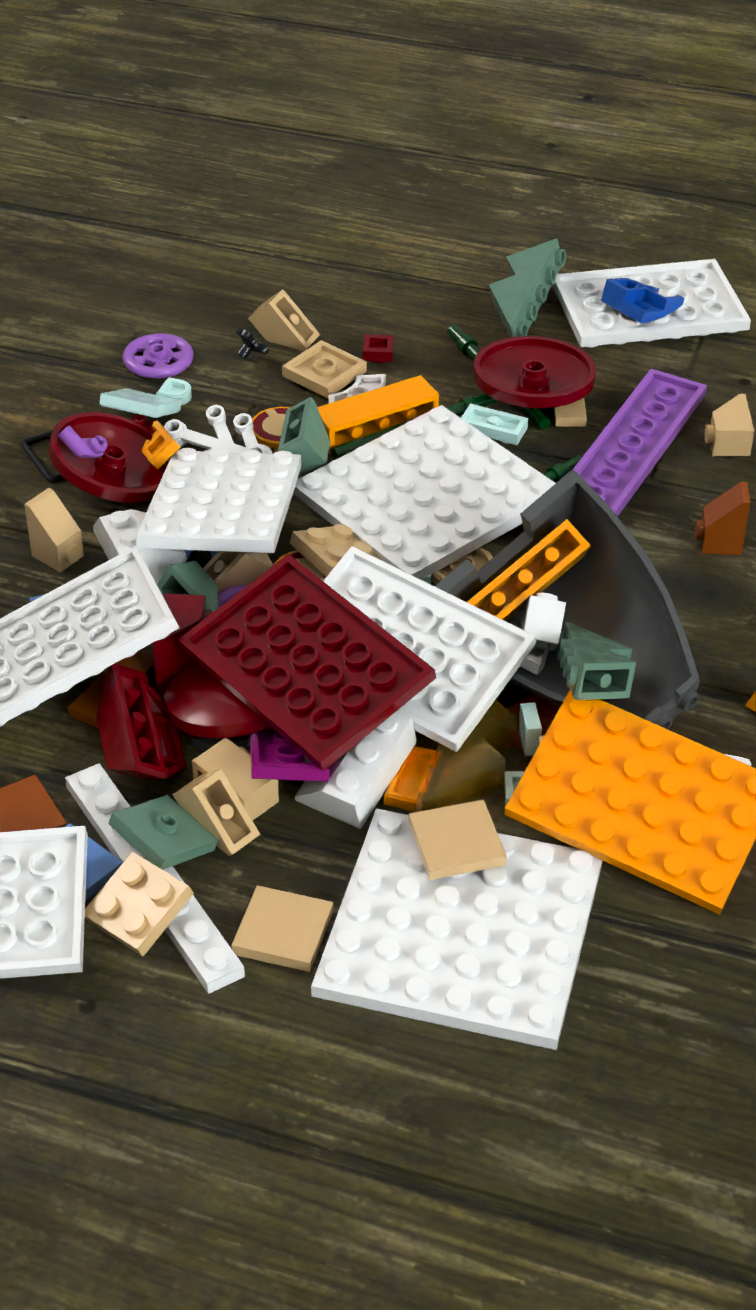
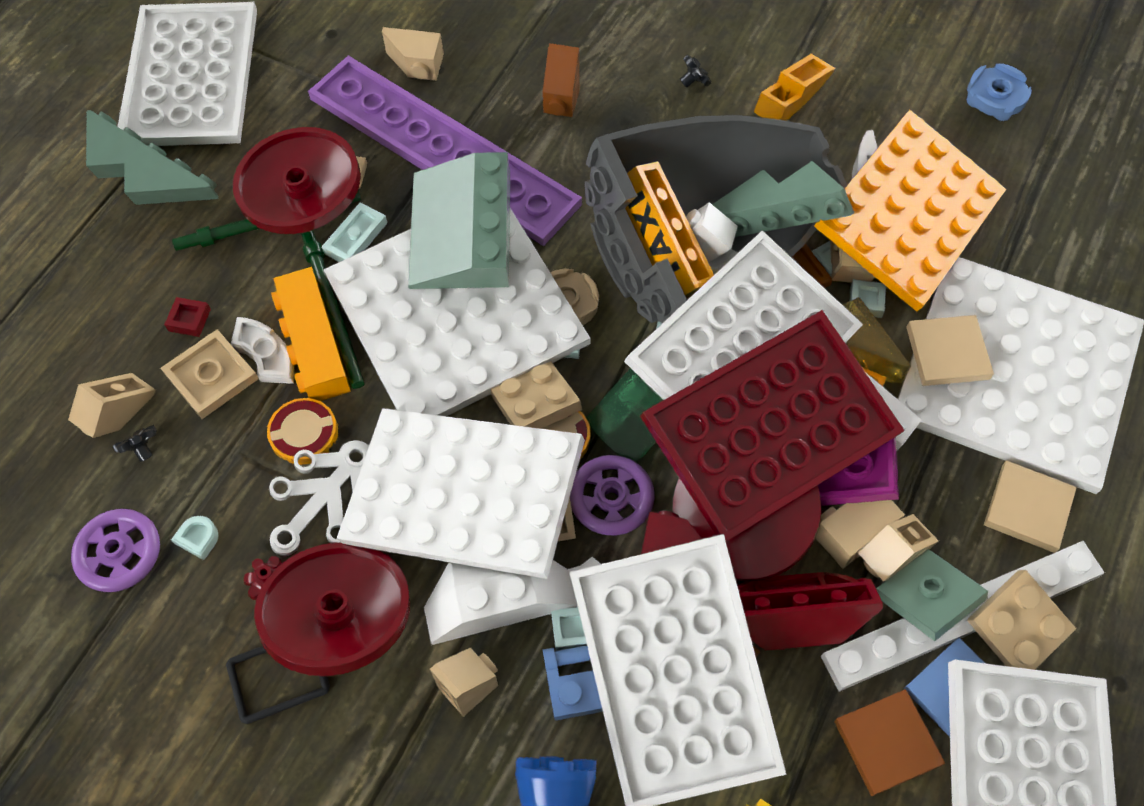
camera: 80 degrees left, 20 degrees up
medium lavender arm [58,425,108,458] -> none
light aqua tile [99,388,182,418] -> none
light orange tile [142,421,181,469] -> none
sand green slope [157,561,218,613] -> none
sand green slope [278,397,330,475] -> none
light aqua tile [518,702,542,756] -> none
blue slope [601,278,685,323] -> none
none -> slope [408,152,510,289]

